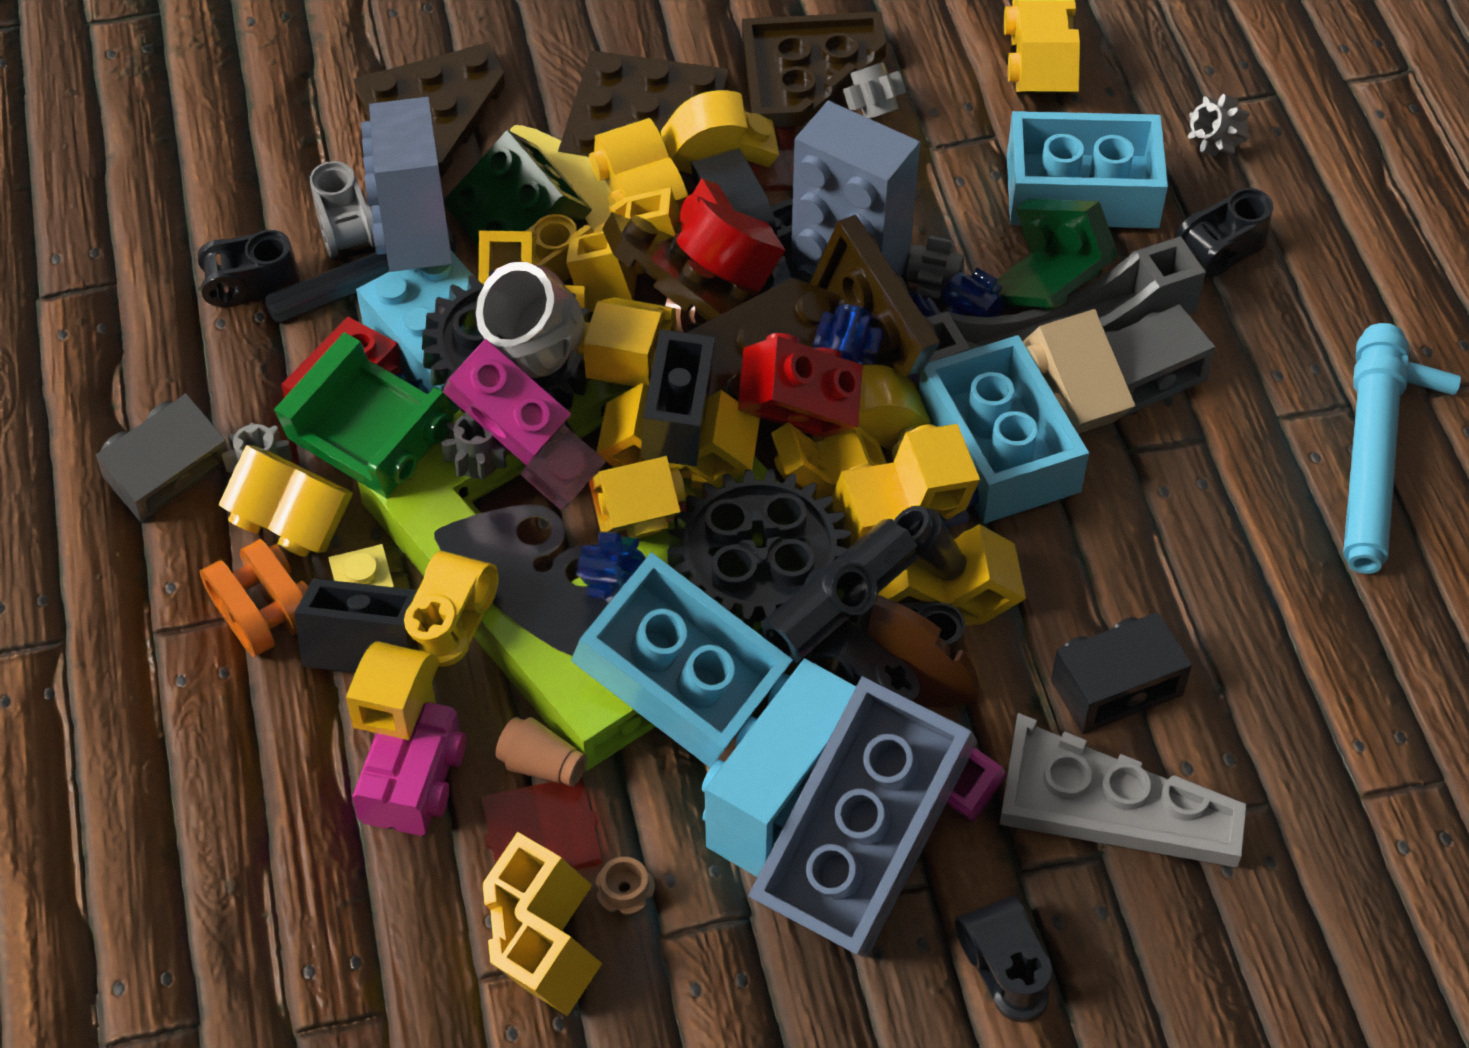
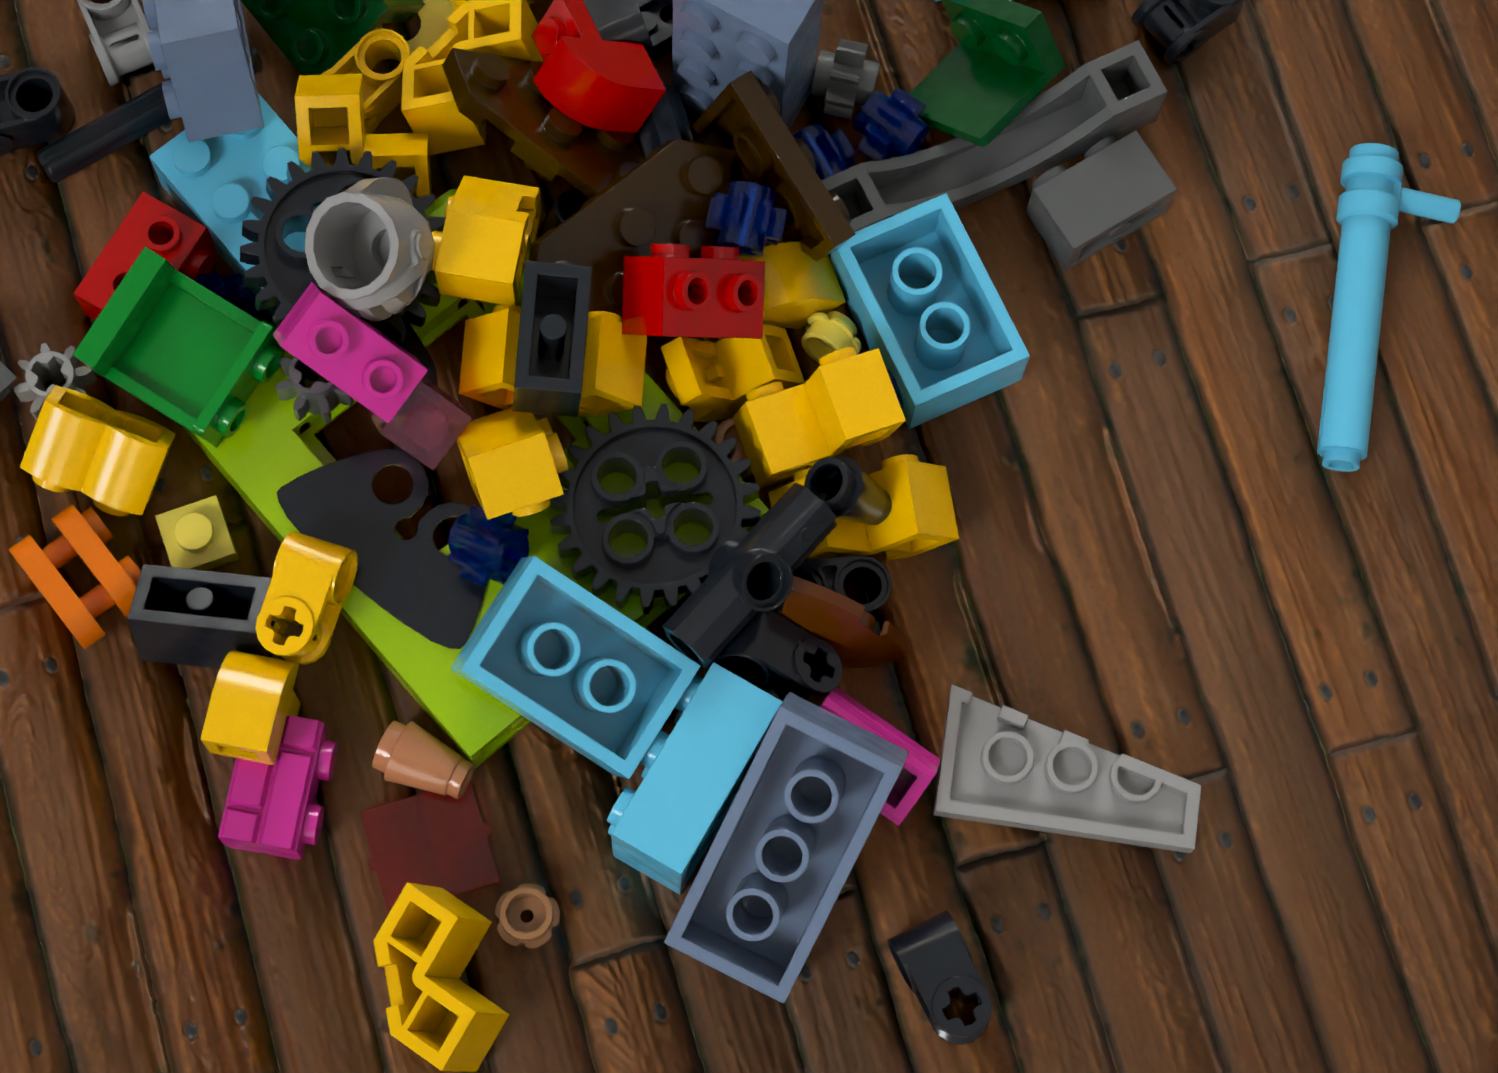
camera: 10 degrees left, 20 degrees up
tan brick [1023,309,1135,434] -> none
black brick [1051,612,1192,734] -> none

